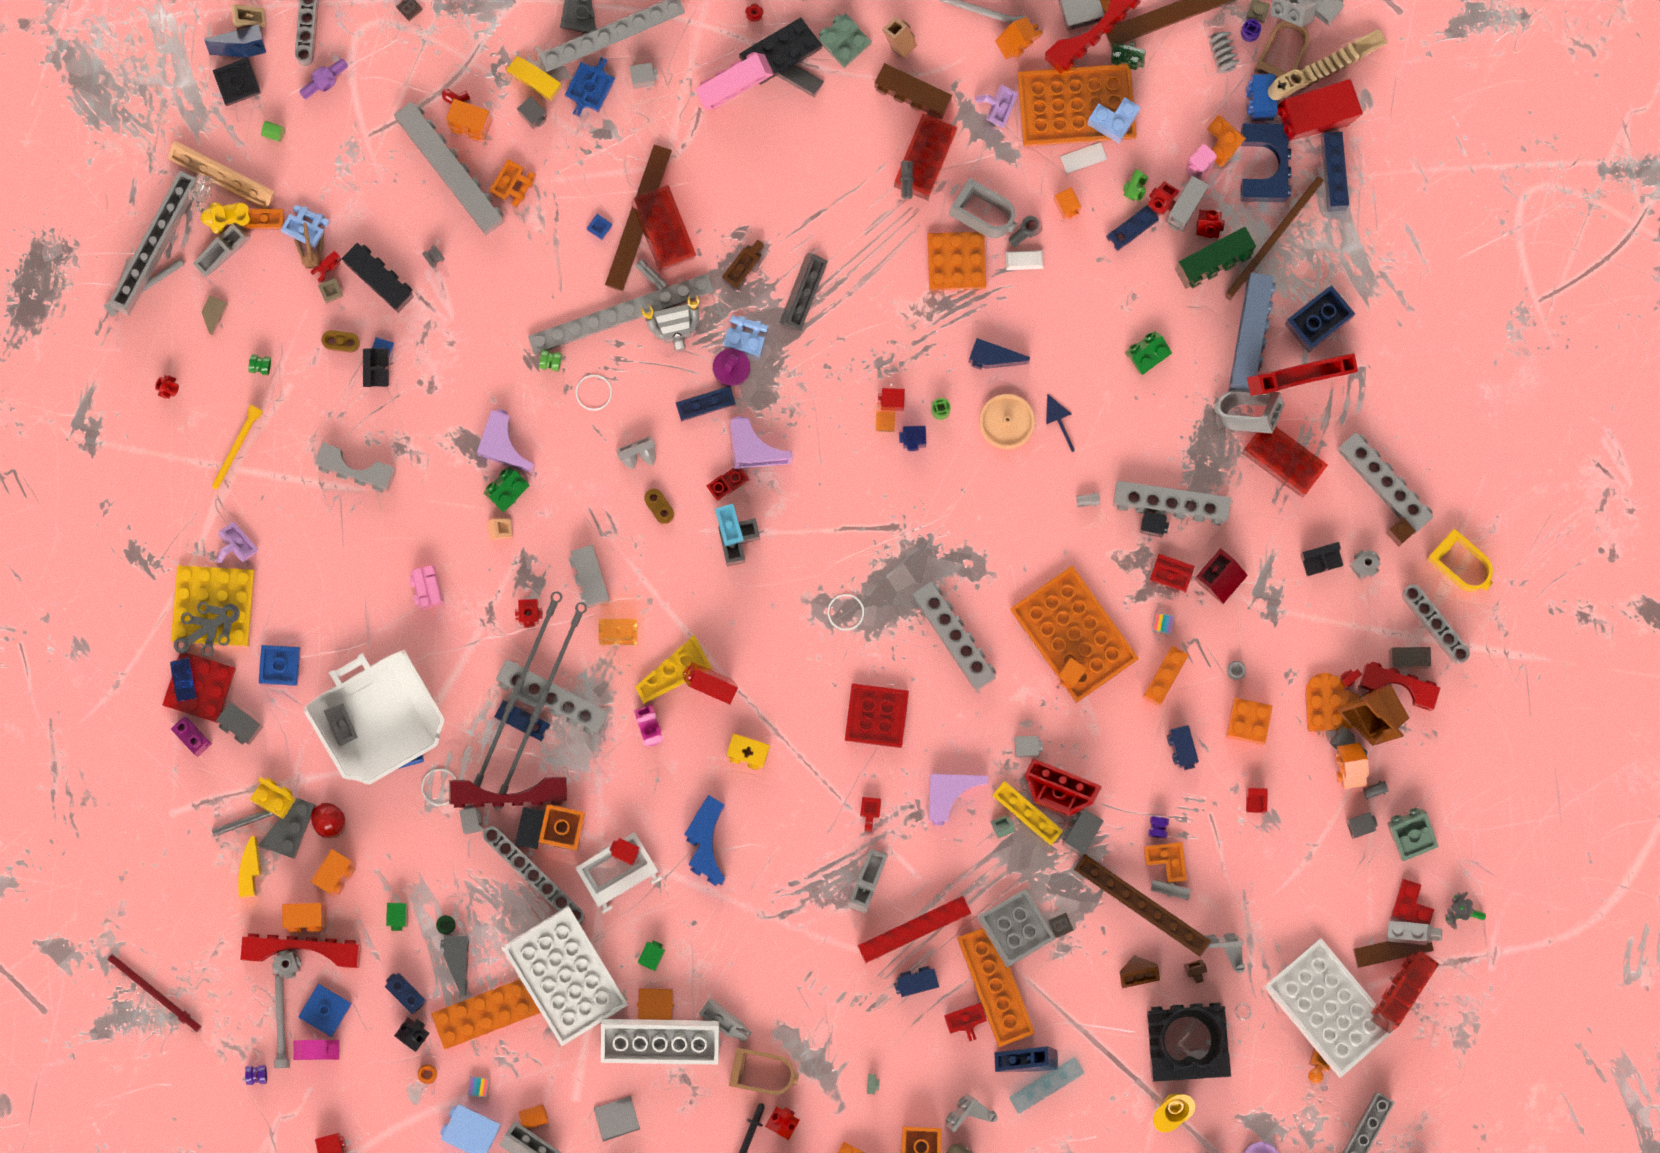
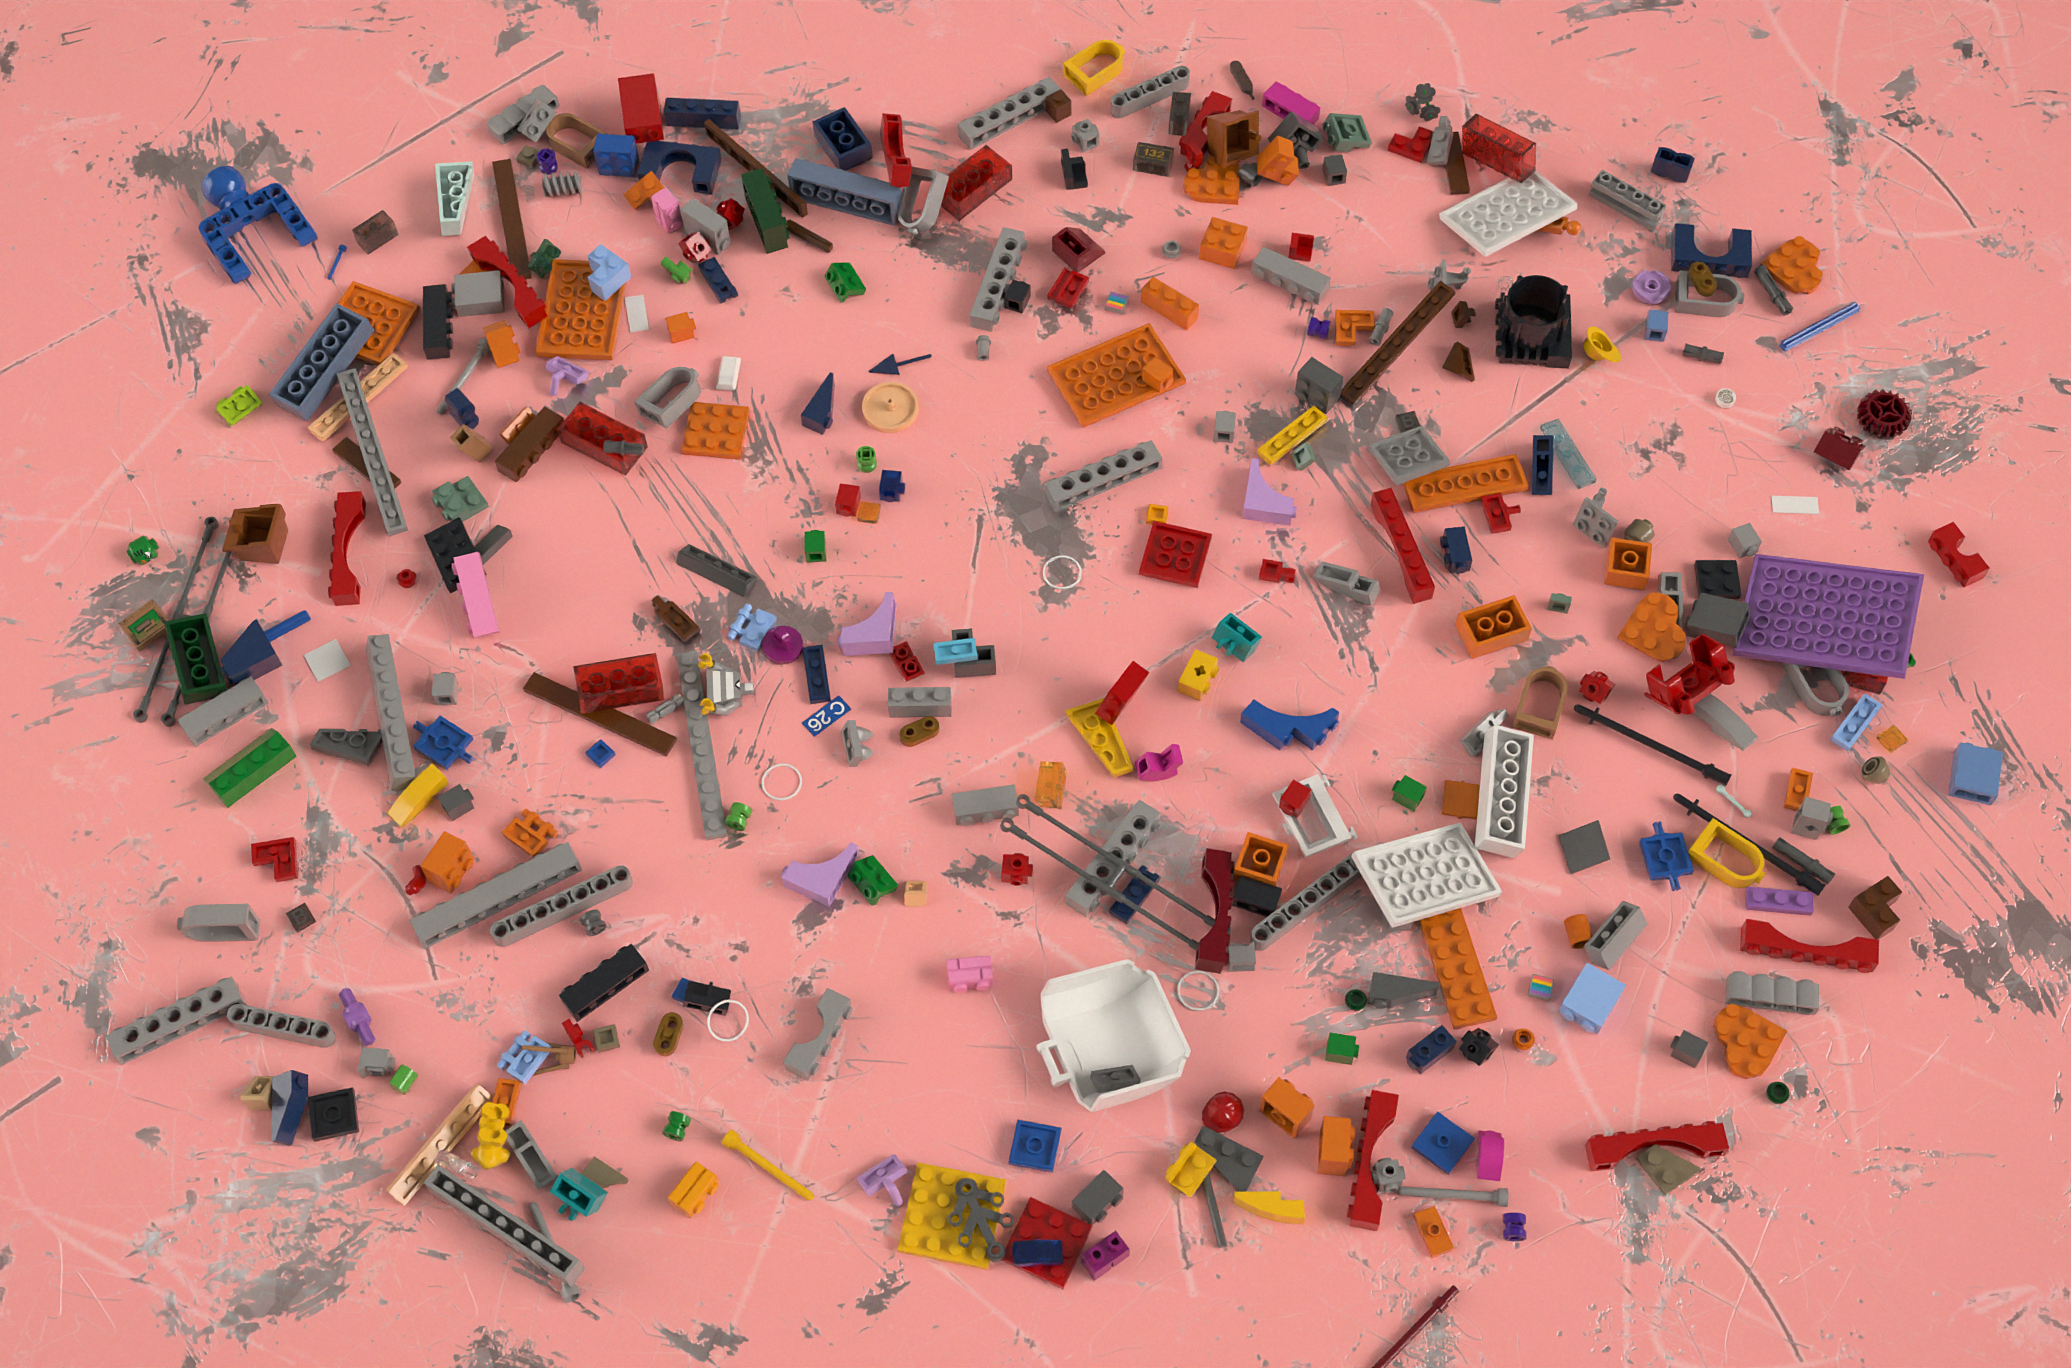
camera: 80 degrees left, 20 degrees down
red gear [155,375,179,399] -> none
dark grey axle [1008,216,1042,247] -> none
red wedge [1024,758,1102,816] -> none
dark blue brick [1166,725,1199,771] -> none
tan piece [1268,29,1388,100] -> none
none -> light grey window [358,1047,396,1078]
none -> dark blue brick [445,388,479,429]
none -> light grey beam [490,865,633,947]
none -> orange plate [499,407,535,445]
none -> teal brick [550,1168,608,1221]
none -> light orange brick [667,1161,719,1218]
none -> white piece [707,1000,749,1041]
none -> reddish brown axle [787,219,833,253]
none -> blue sticker [802,696,852,737]
none -> green brick [804,530,827,563]
none -> light grey brick [888,687,952,718]
none -> clear smoke brick [1133,142,1174,177]
none -> light orange tile [1146,504,1169,525]
none -> teal brick [1211,612,1262,662]
none -> clear smoke piece [1230,60,1255,100]
none -> light grey brick [1251,246,1331,305]
none -> dark pink brick [1262,81,1320,125]
none -> dark grey brick [1267,111,1324,152]
none -> orange plate [1413,1206,1454,1258]
none -> orange brick [1455,595,1532,659]

